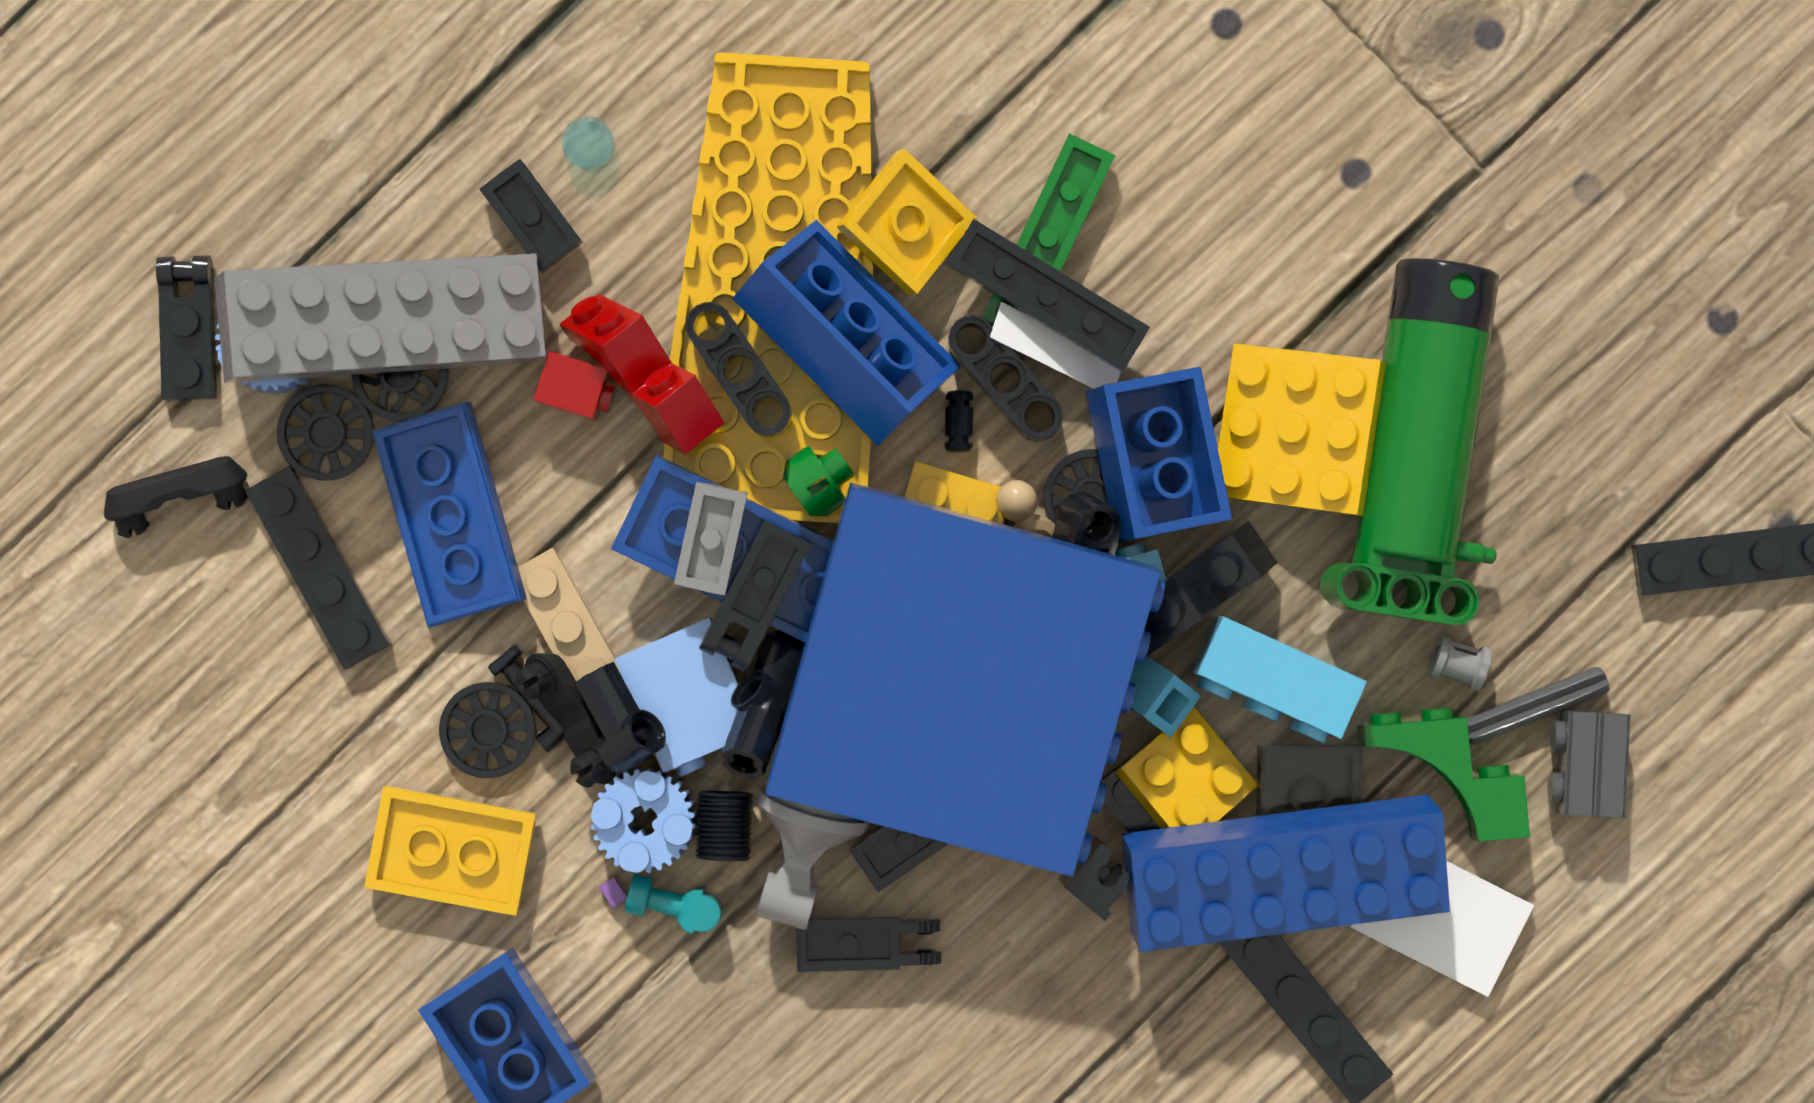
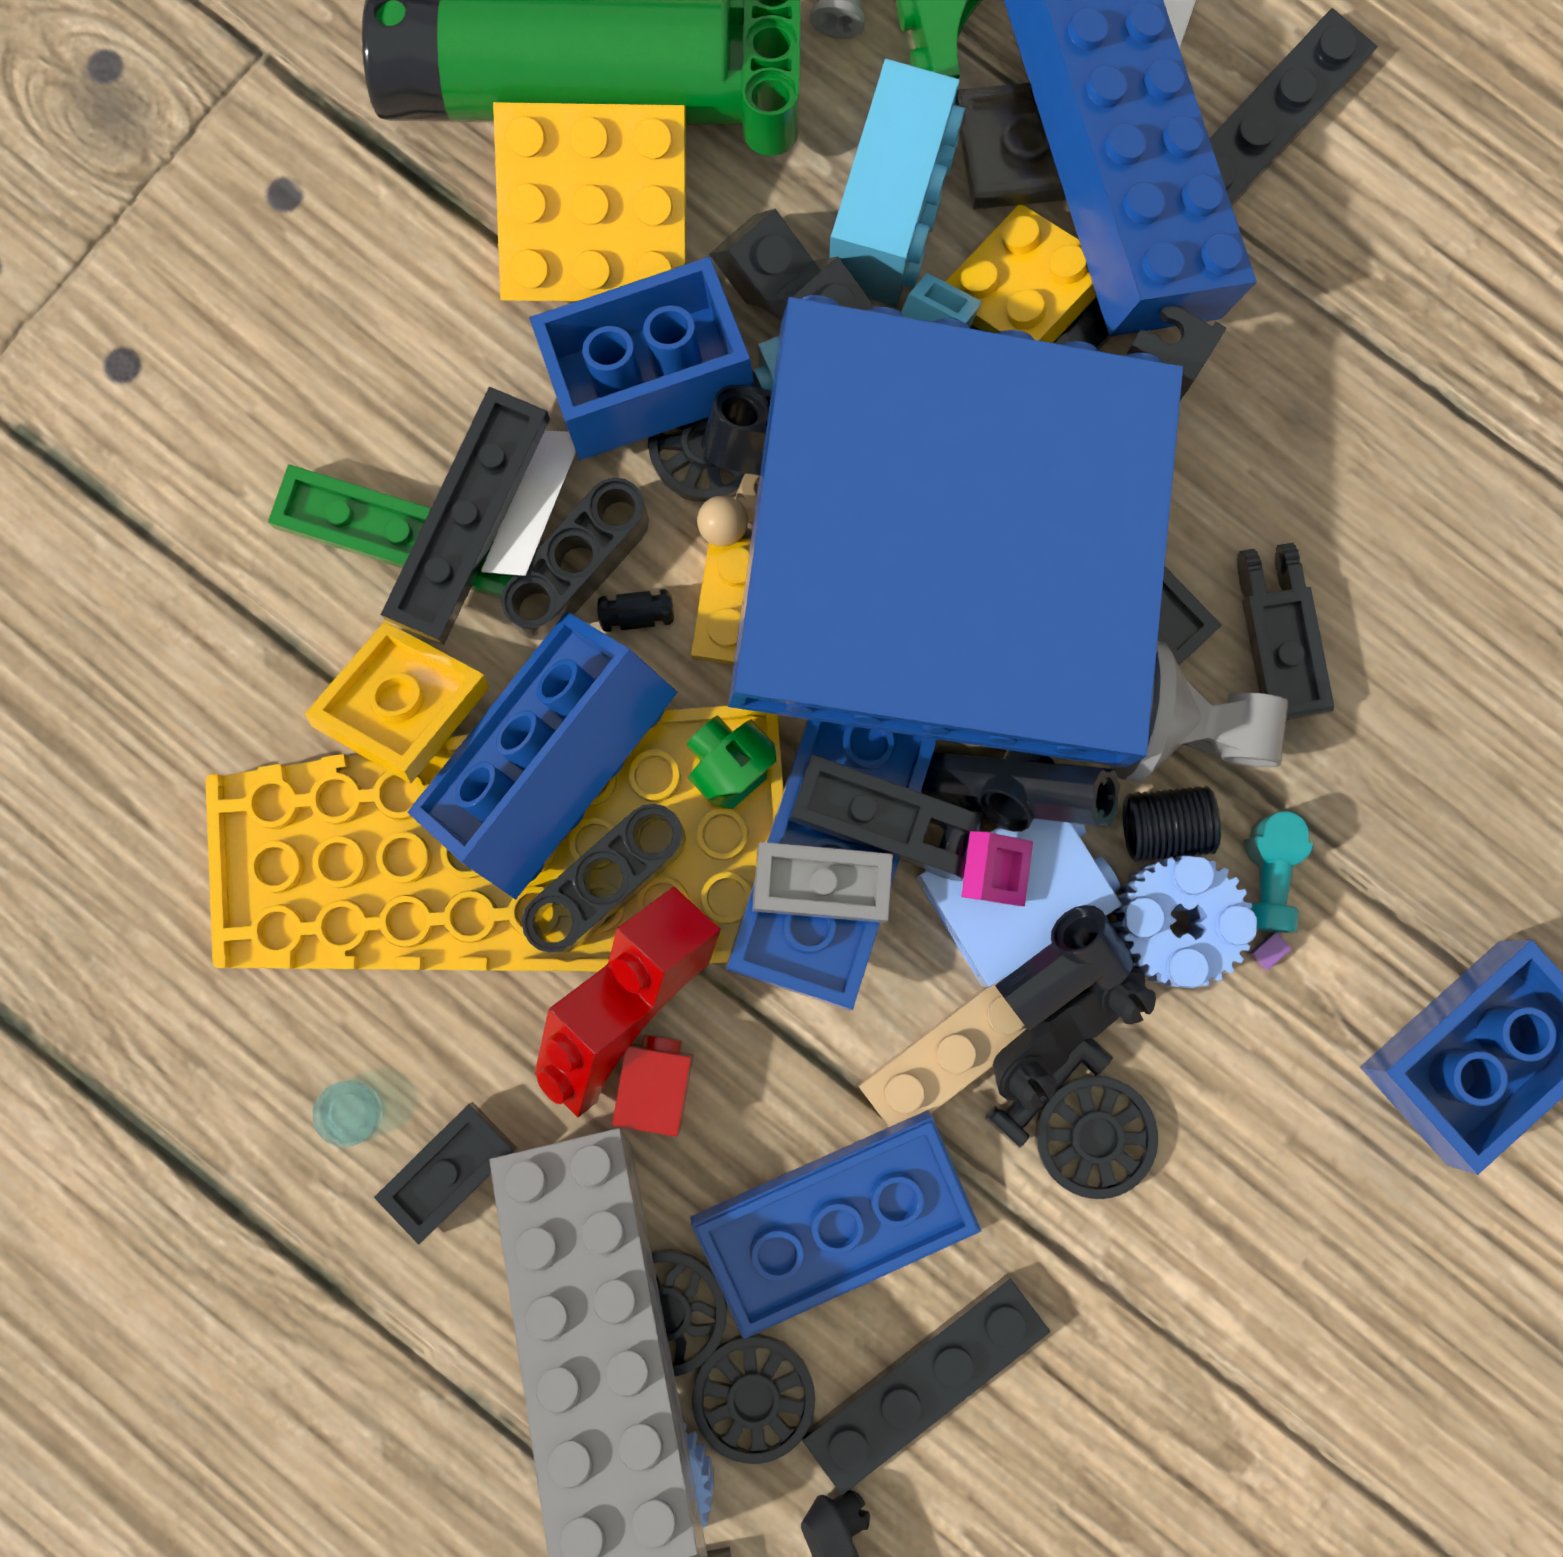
camera: 95 degrees left, 5 degrees down
yellow plate [364,785,537,916] -> none
none -> dark pink plate [961,831,1033,907]

